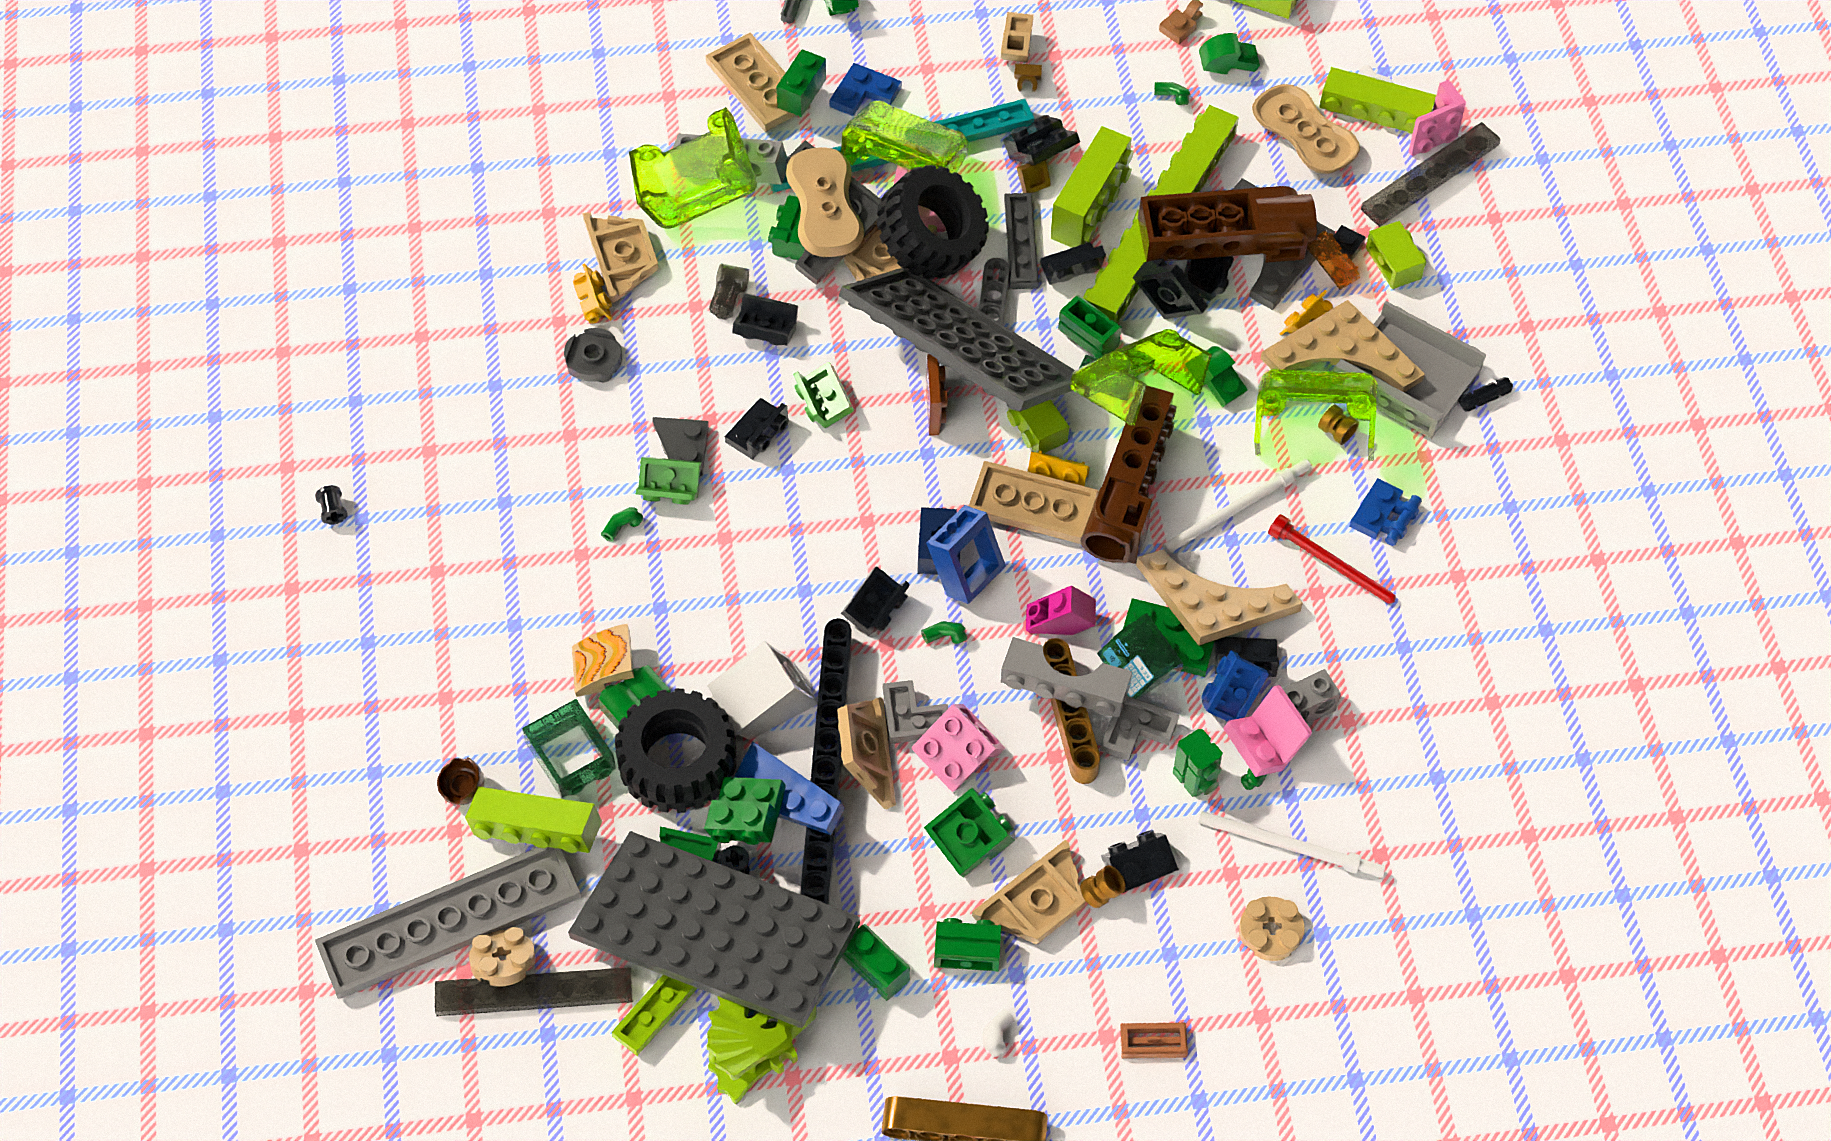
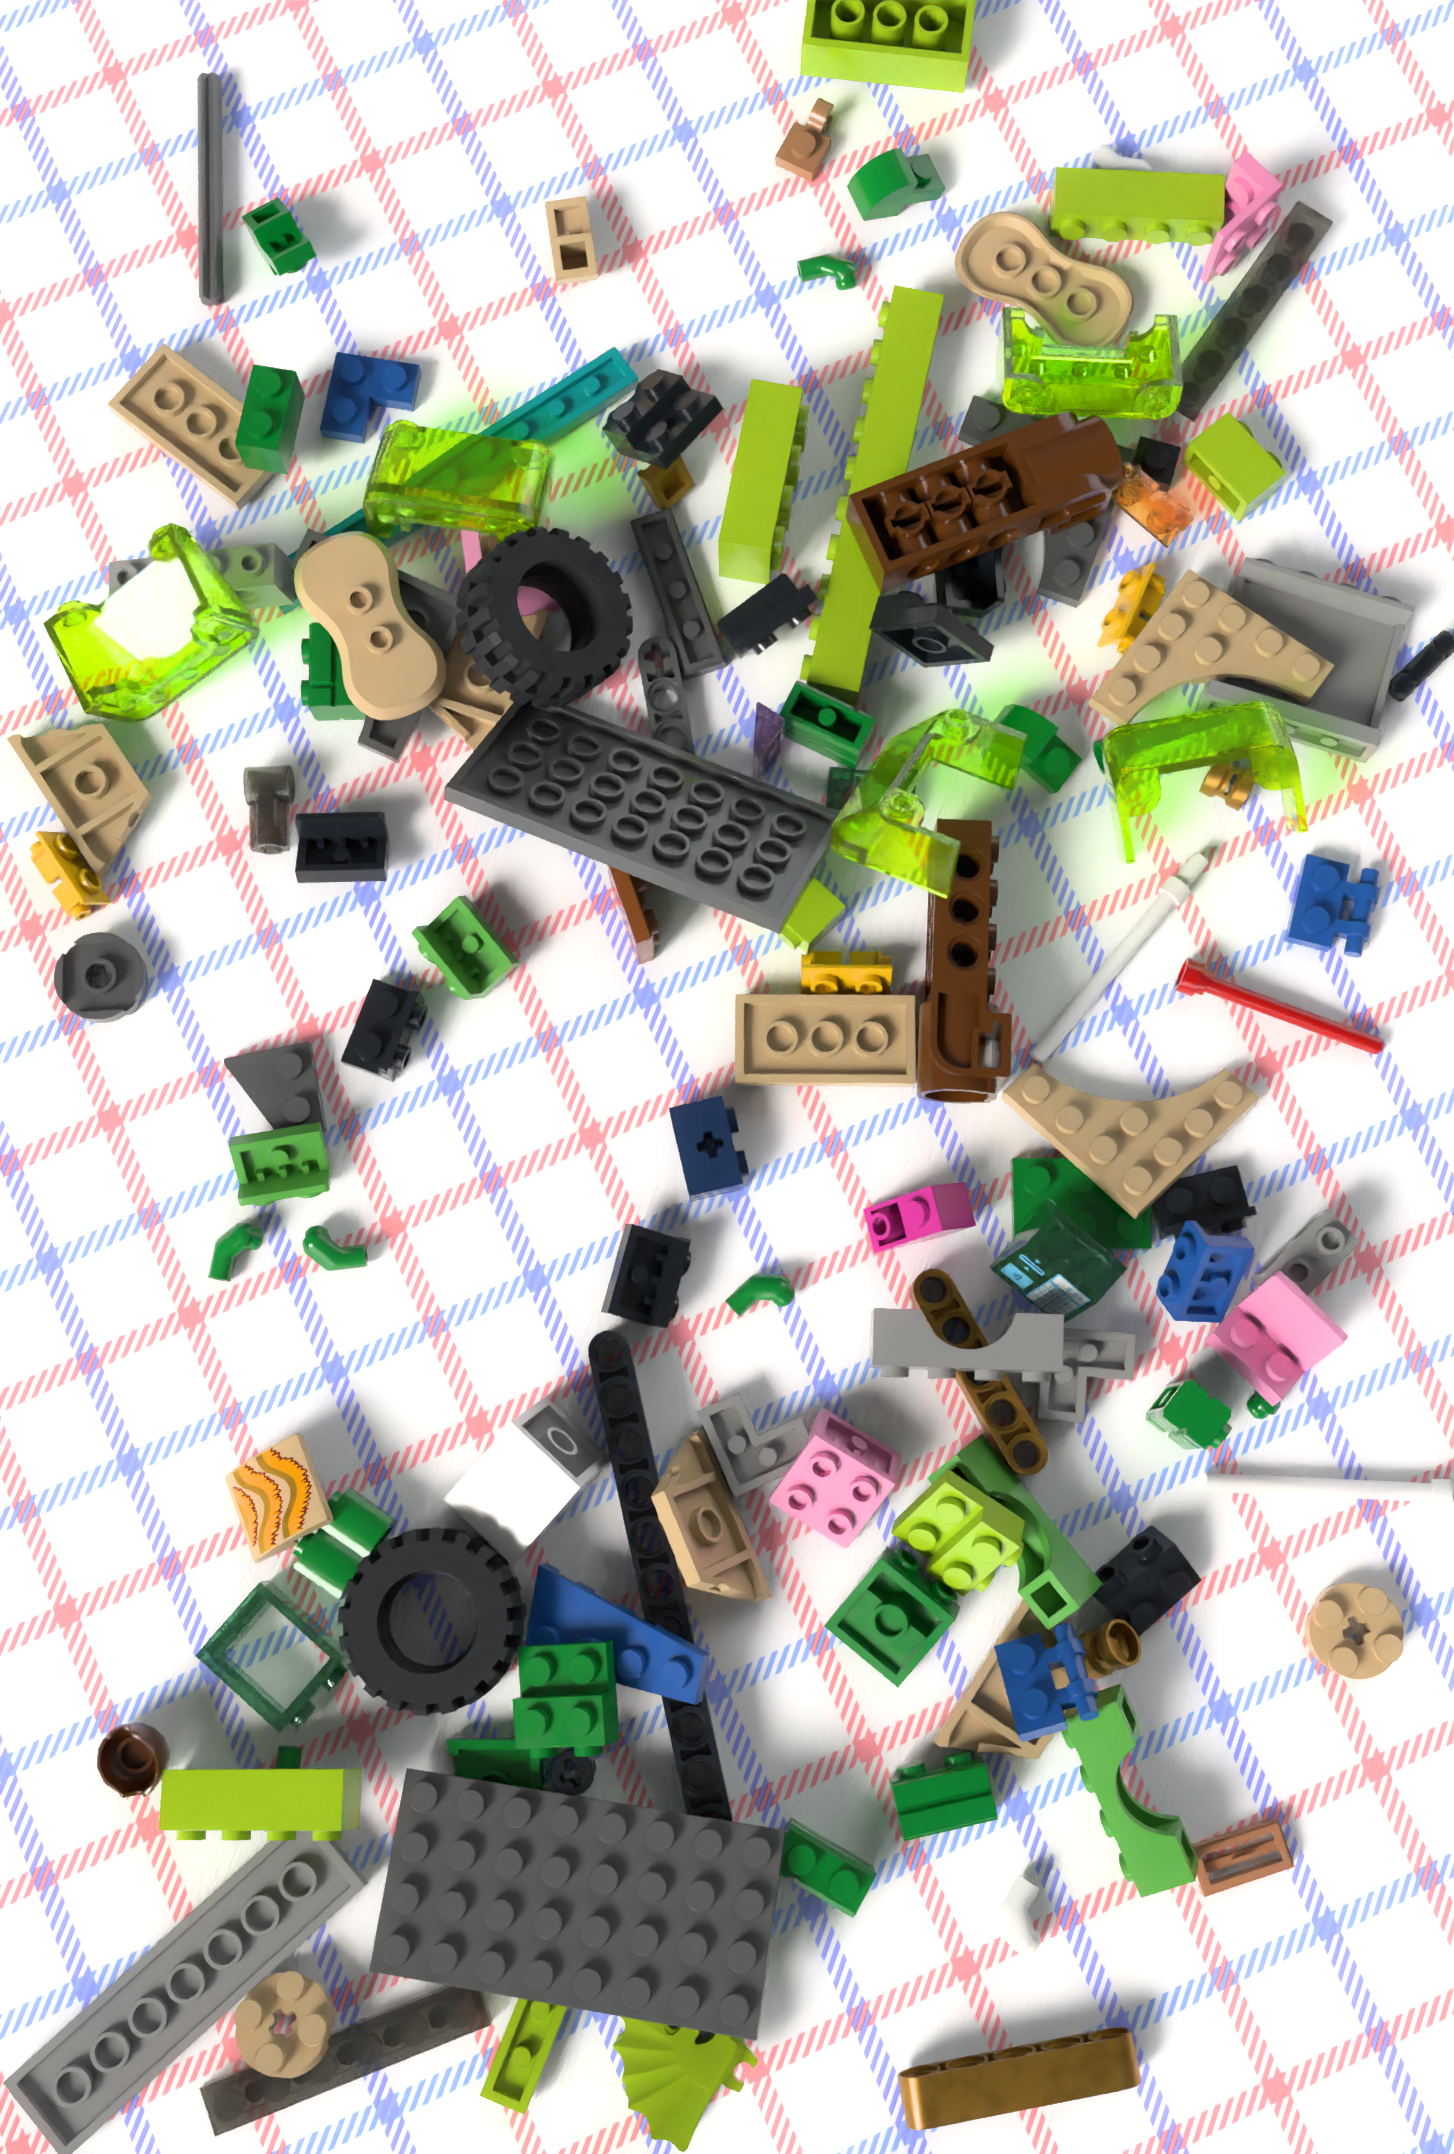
camera: 15 degrees left, 20 degrees up
blue window [926,505,1006,604] -> none
pearl gold tile [1014,63,1042,92] -> none
none -> green arm [302,1225,368,1271]
none -> clear purple slope [752,702,785,781]
none -> lime plate [891,1469,1025,1597]
none -> bright green arch [927,1434,1103,1630]
none -> blue plate [994,1623,1099,1742]
none -> clear neon green windscreen [995,307,1183,420]
none -> bright green arch [1061,1683,1199,1898]

